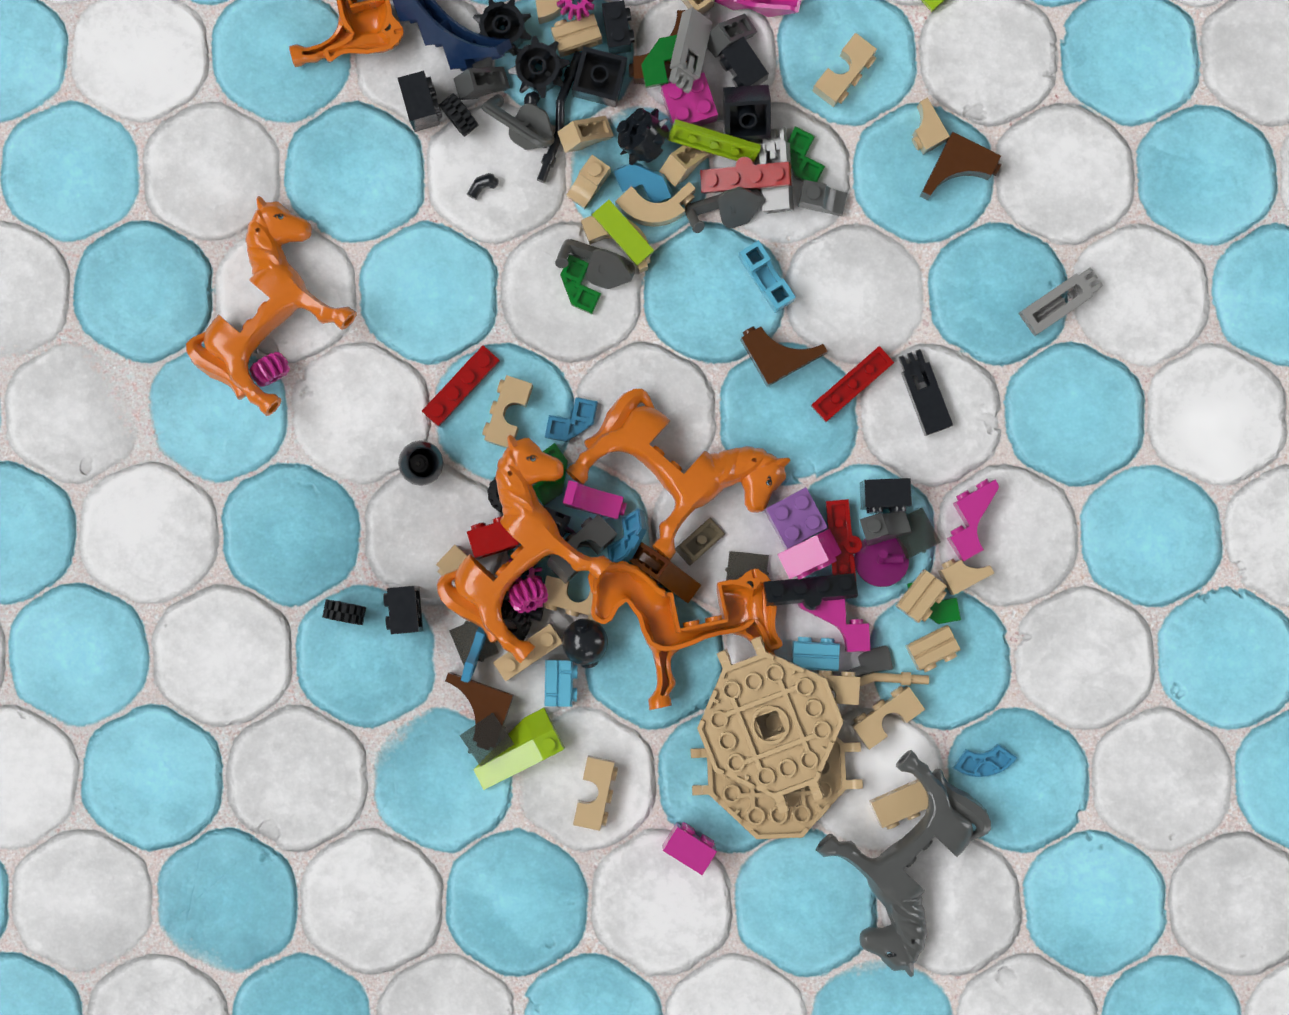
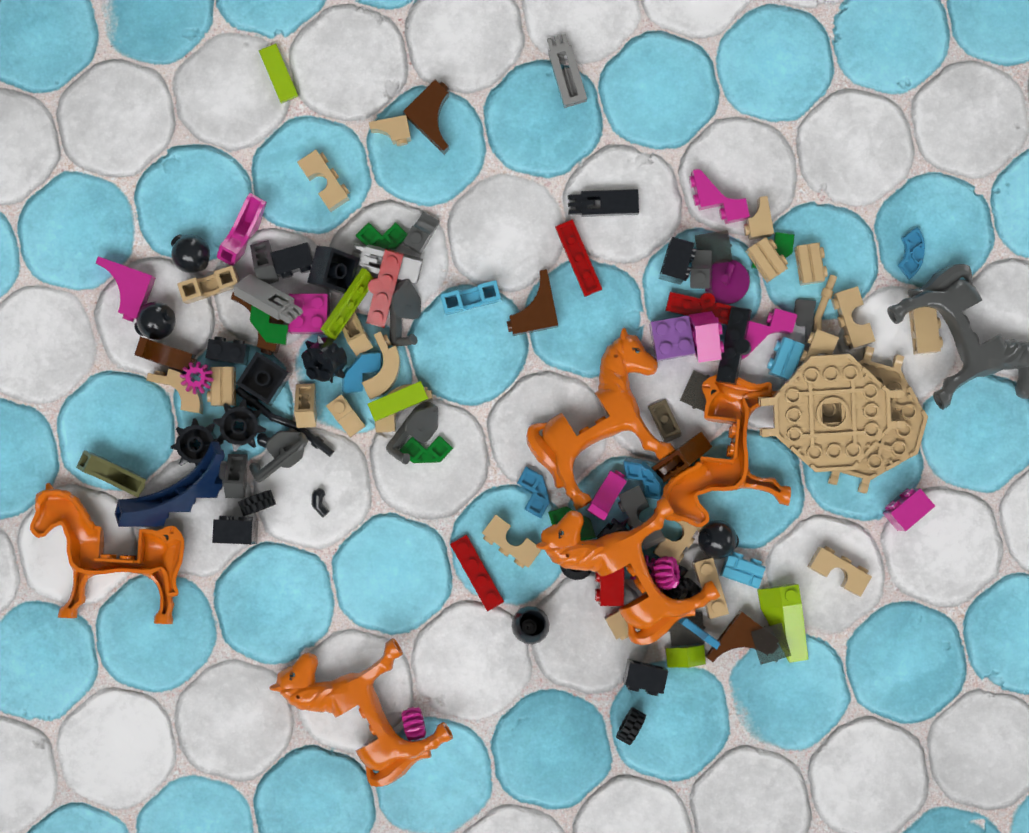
camera: 70 degrees left, 0 degrees up
none -> lime slope [665,645,706,668]

